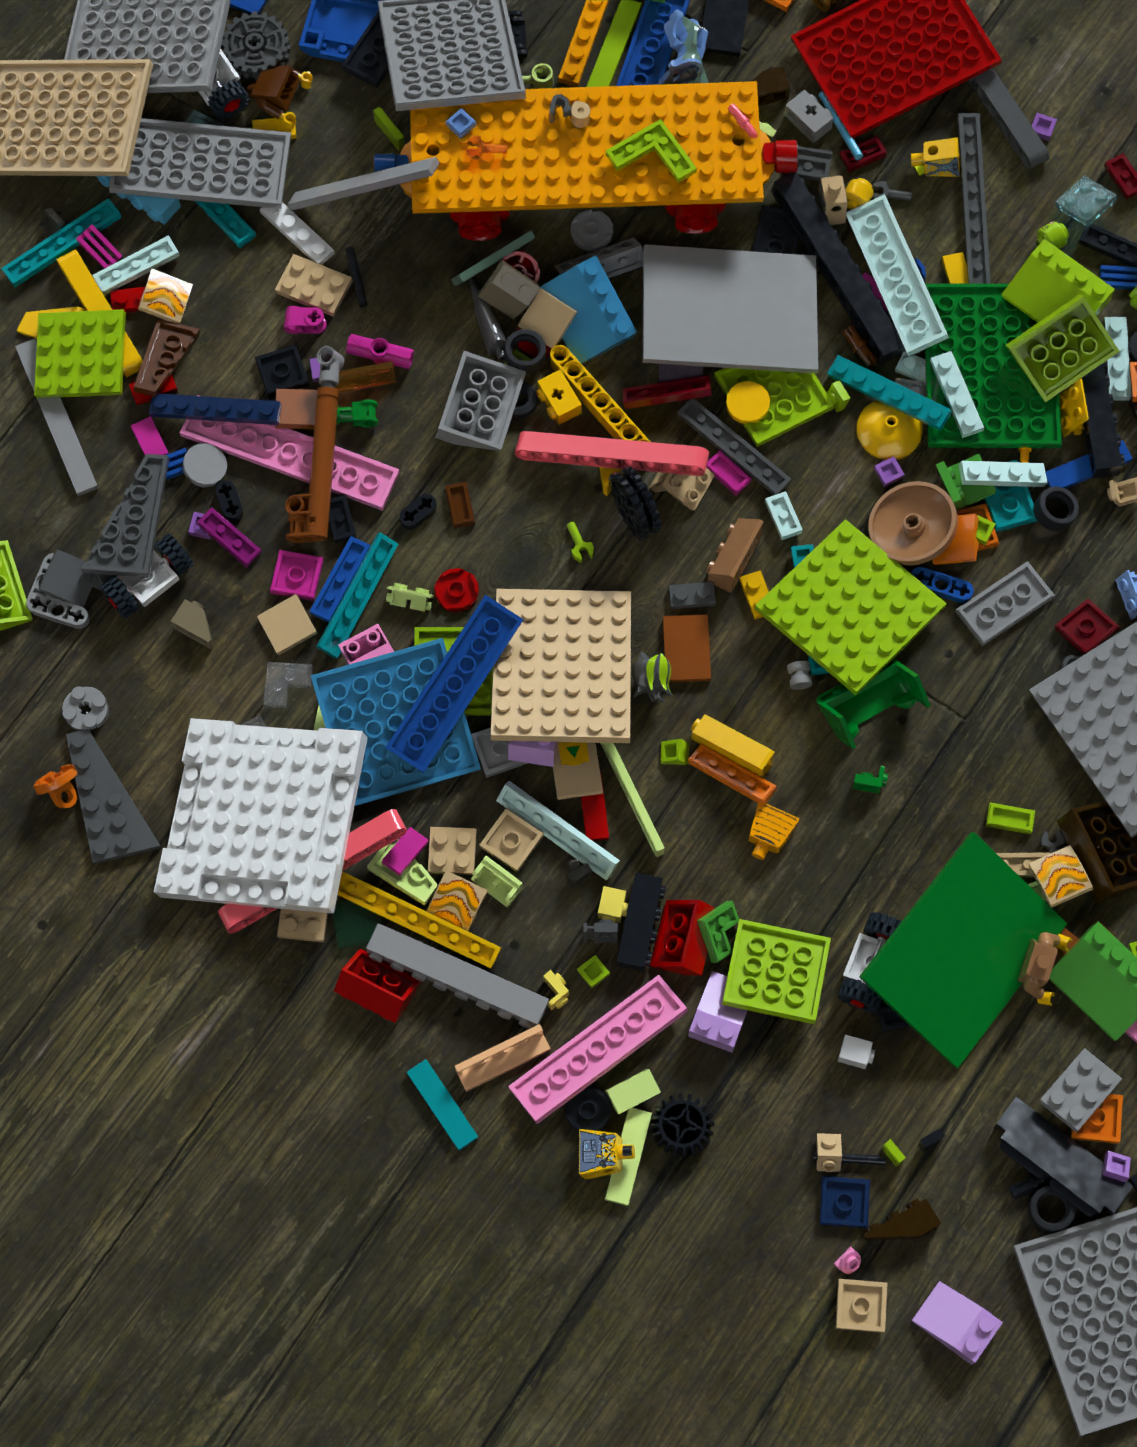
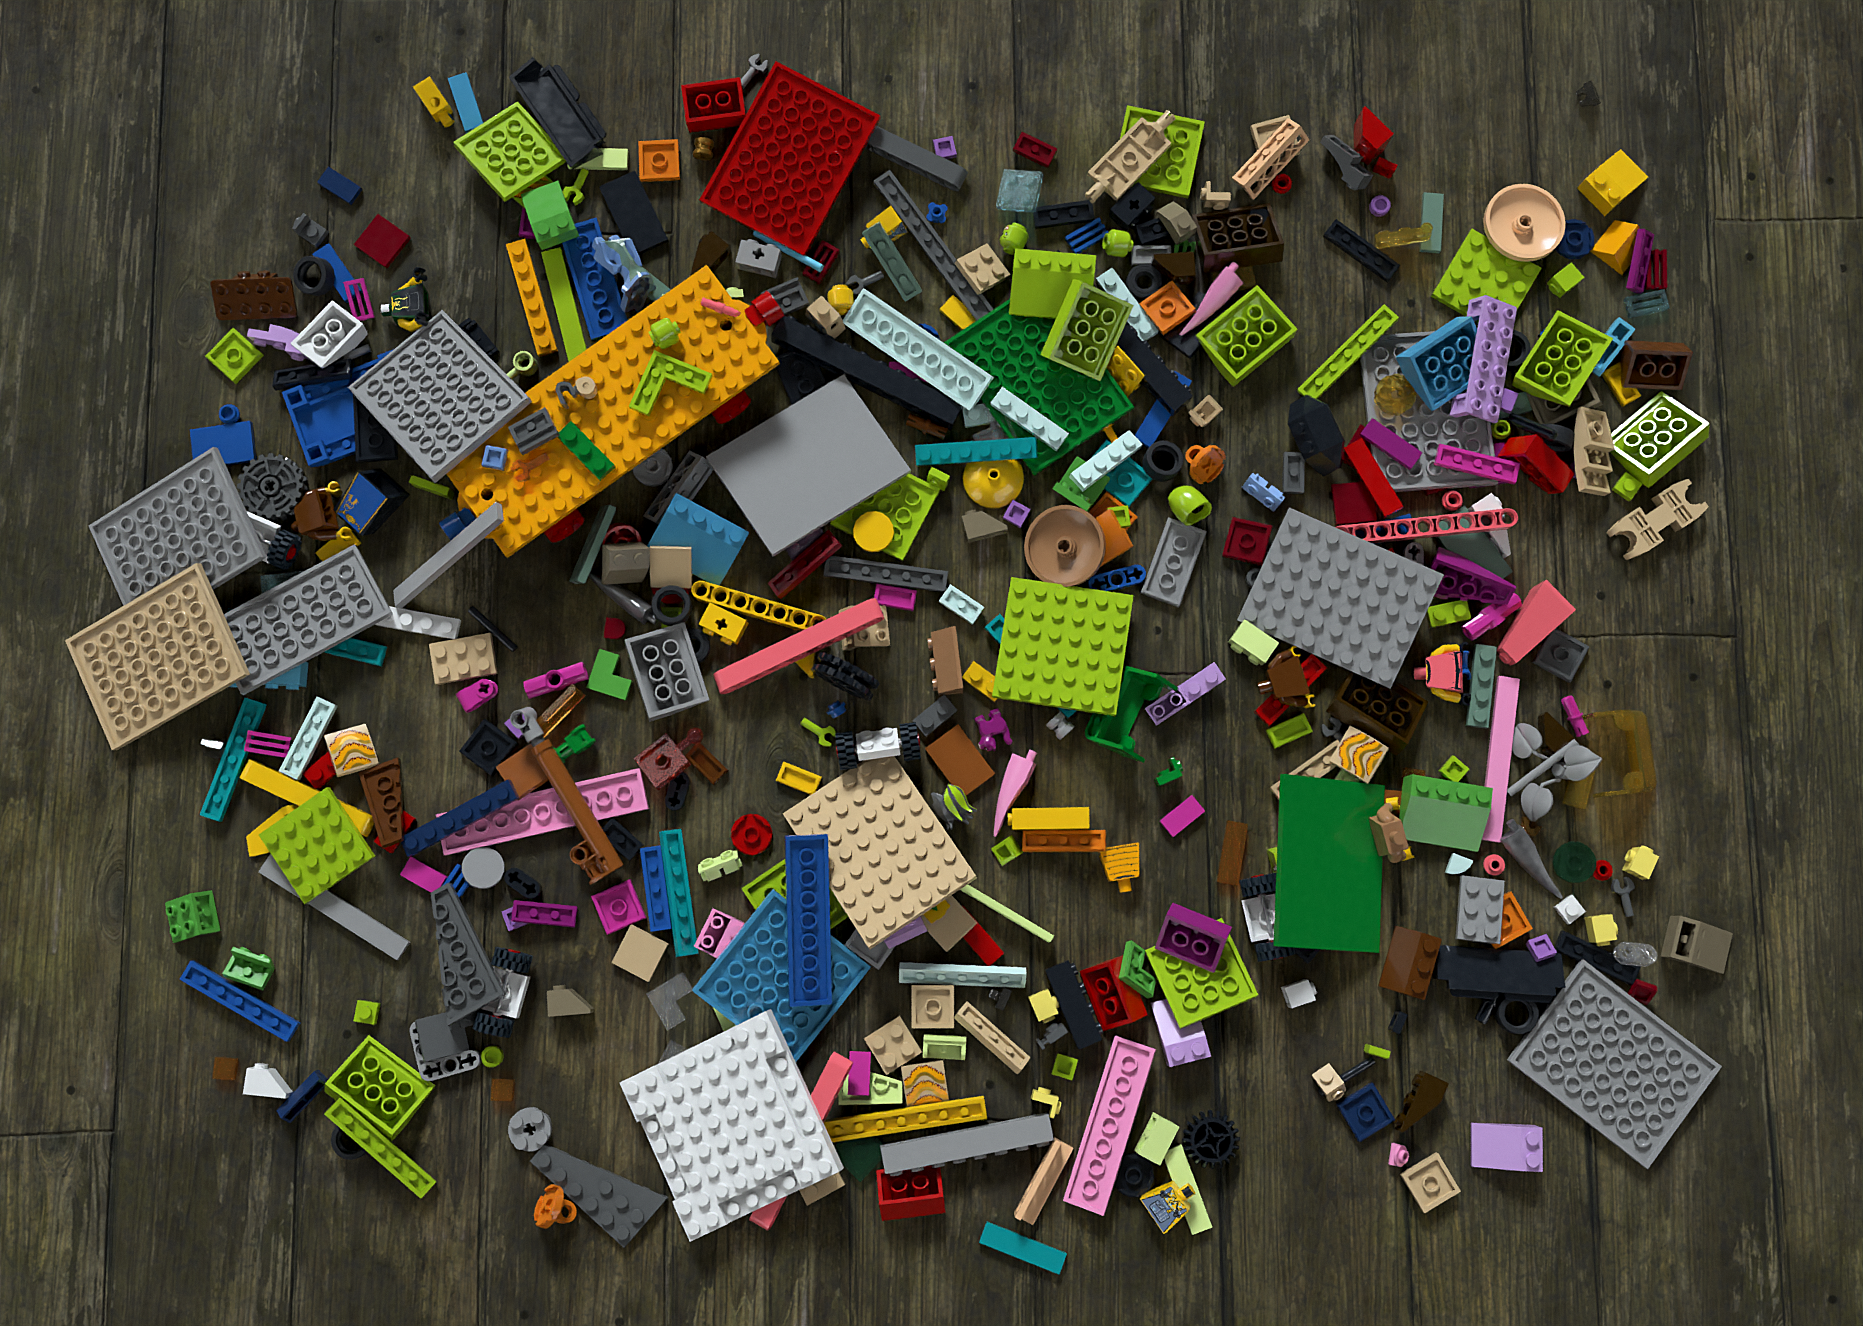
camera: 35 degrees left, 10 degrees up
none -> slope [333,468,410,536]
none -> lime plate [353,1000,381,1025]
none -> lime tile [481,1045,504,1067]
none -> clear orange tile [490,1078,515,1102]
none -> dark grey plate [508,407,560,455]
none -> green plate [558,421,616,481]
none -> bright green tile [586,649,633,701]
none -> dark red tile [603,617,626,640]
none -> clear red plate [634,727,704,790]
none -> lime head [648,318,681,349]
none -> yellow tile [776,761,822,795]
none -> blue plate [826,700,846,718]
none -> plate [835,722,921,770]
none -> sand green plate [862,221,922,302]
none -> blue plate [926,202,948,223]
none -> tan plate [953,1002,1030,1074]
none -> tan plate [955,244,1010,295]
none -> dark tan slope [962,510,1008,543]
none -> magenta animal [974,708,1013,751]
none -> bright pink piece [994,750,1037,837]
none -> lavender slope [1145,662,1226,726]
none -> magenta slope [1155,903,1232,973]
none -> dark pink tile [1159,795,1205,837]
none -> lime piece [1168,485,1212,526]
none -> orange tile [1185,445,1226,484]
none -> clear orange tile [1216,820,1248,886]
none -> yellowish green brick [1228,619,1279,665]
none -> red plate [1254,654,1327,726]
none -> reddish brown torso [1257,646,1316,708]
none -> reddish brown slope [1378,926,1442,1000]
none -> light aqua tile [1445,853,1473,874]
none -> coral plate [1483,854,1505,875]

